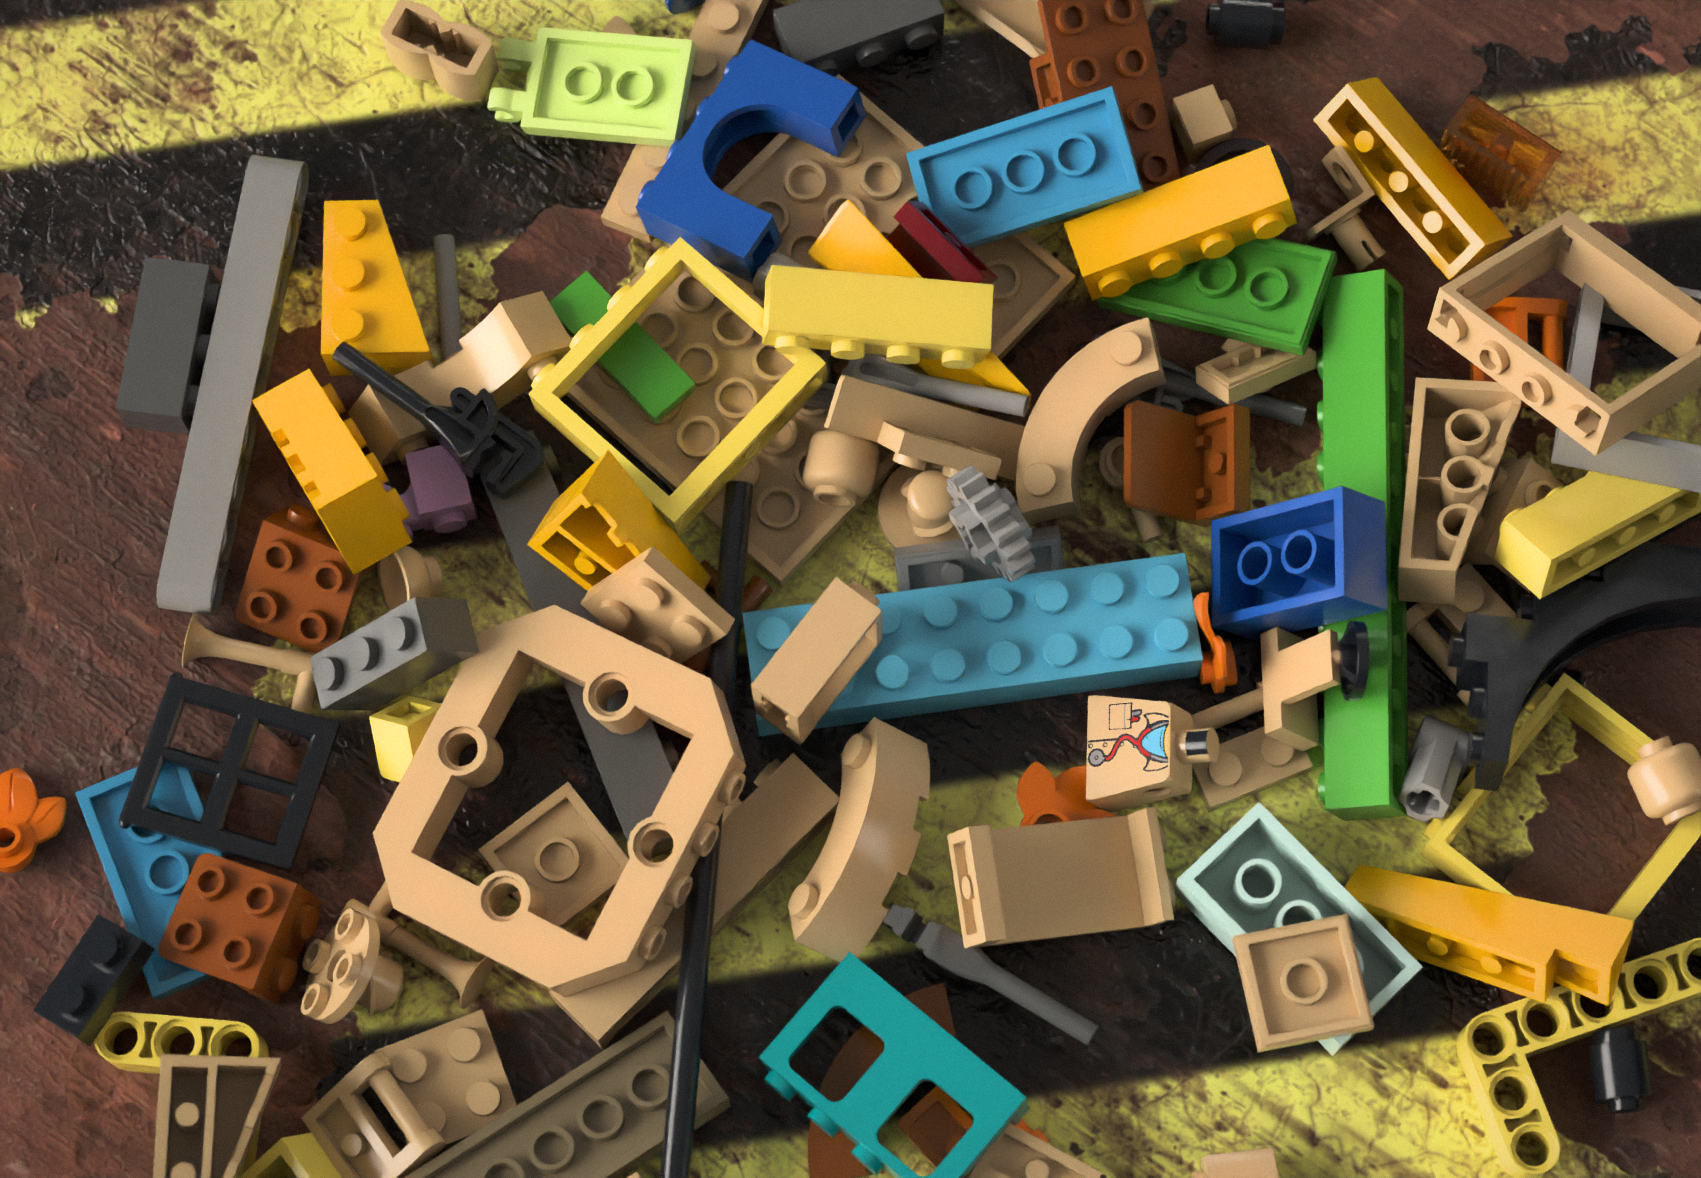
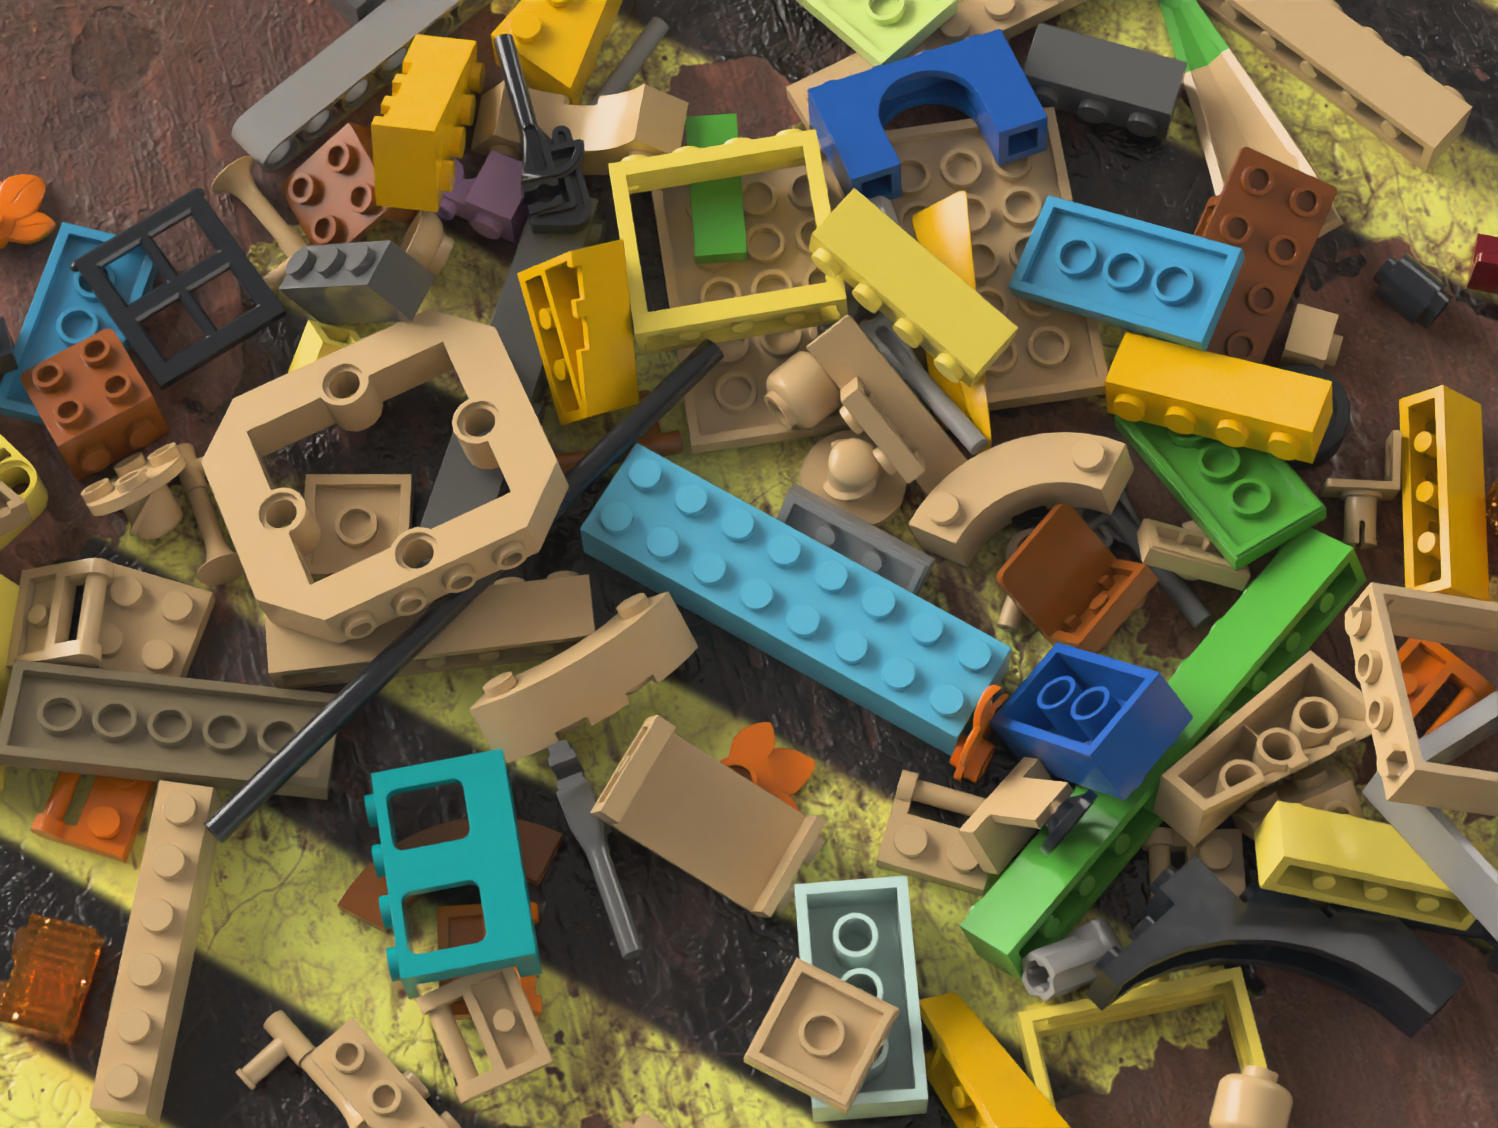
camera: 40 degrees right, 5 degrees down
tan plate [580,546,735,664] -> none
tan window [751,577,882,746] -> none
dark red panel [886,201,998,284] -> none
light grey gear [946,466,1036,582] -> none
tan torso [1086,695,1220,812] -> none

